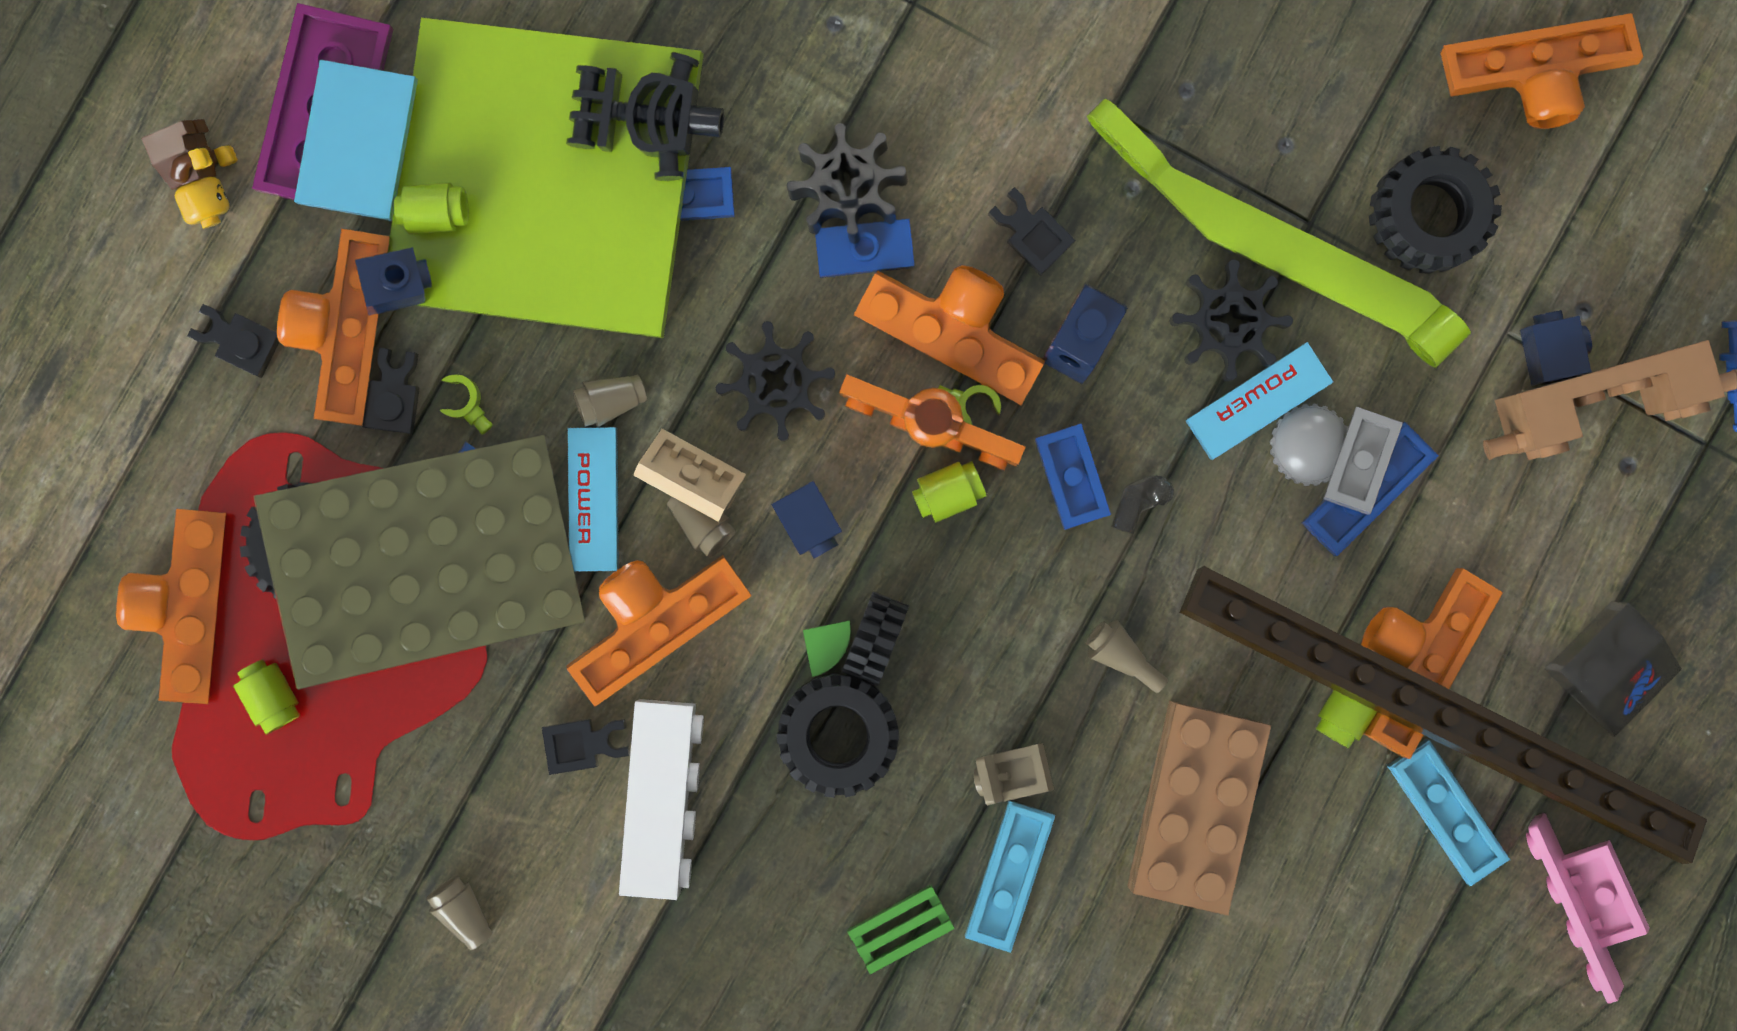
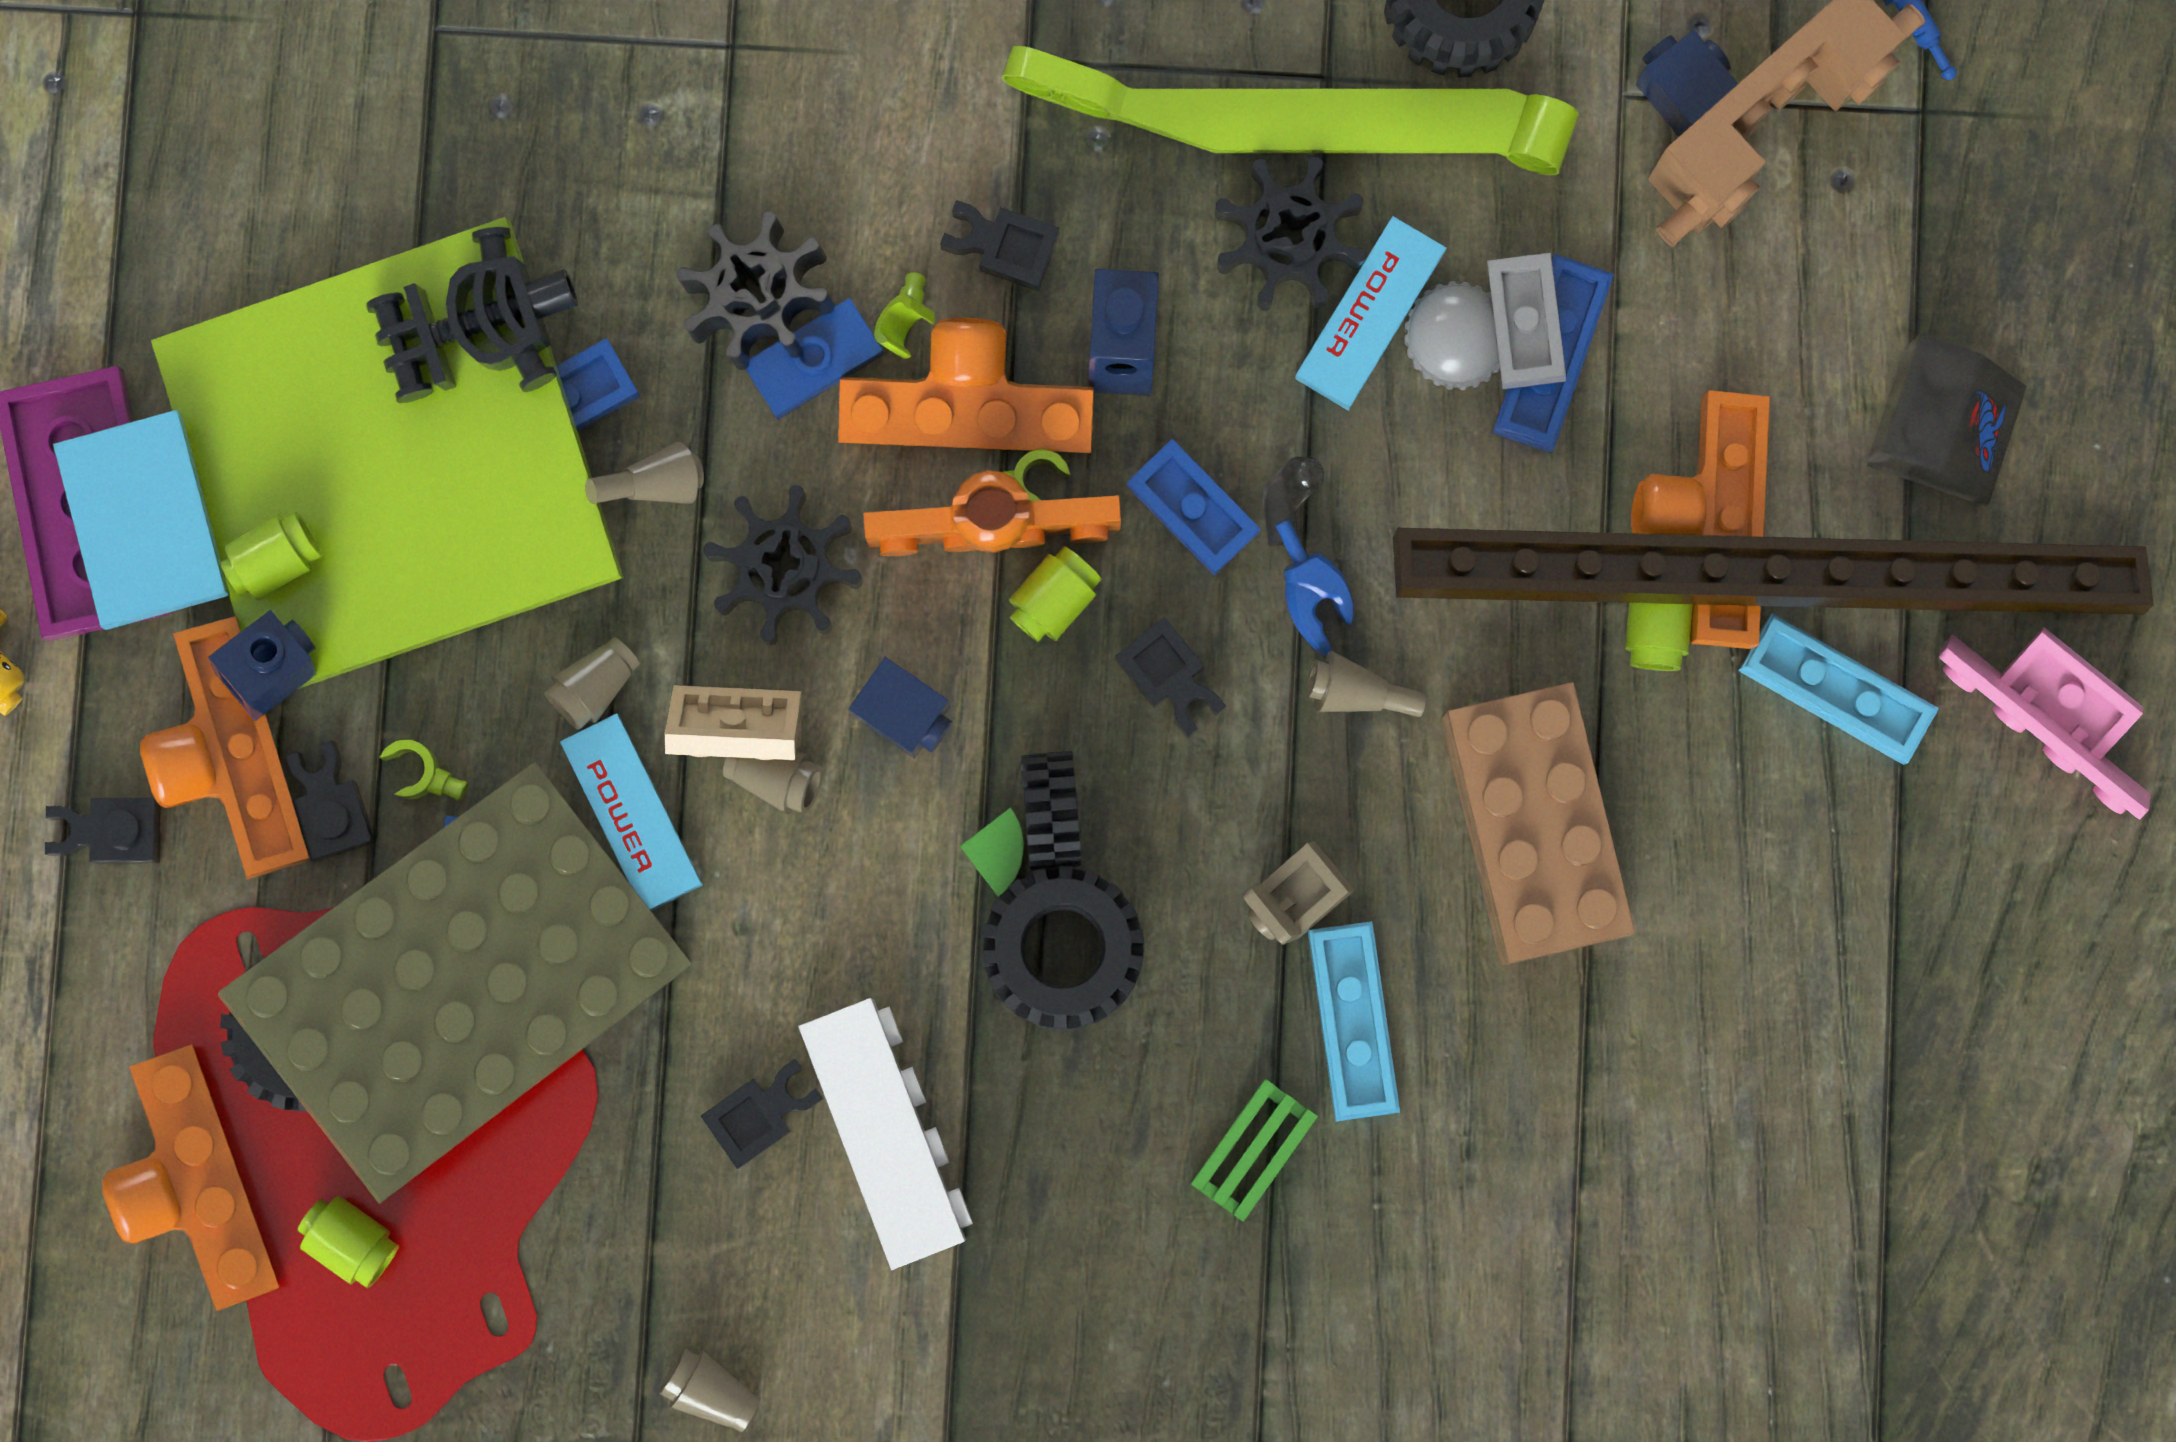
camera: 25 degrees left, 5 degrees down
orange plate [567,555,752,707] -> none
none -> dark tan cone [585,442,704,504]
none -> lime piece [874,272,935,359]
none -> black plate [1115,617,1226,738]
none -> blue hand [1275,518,1354,656]

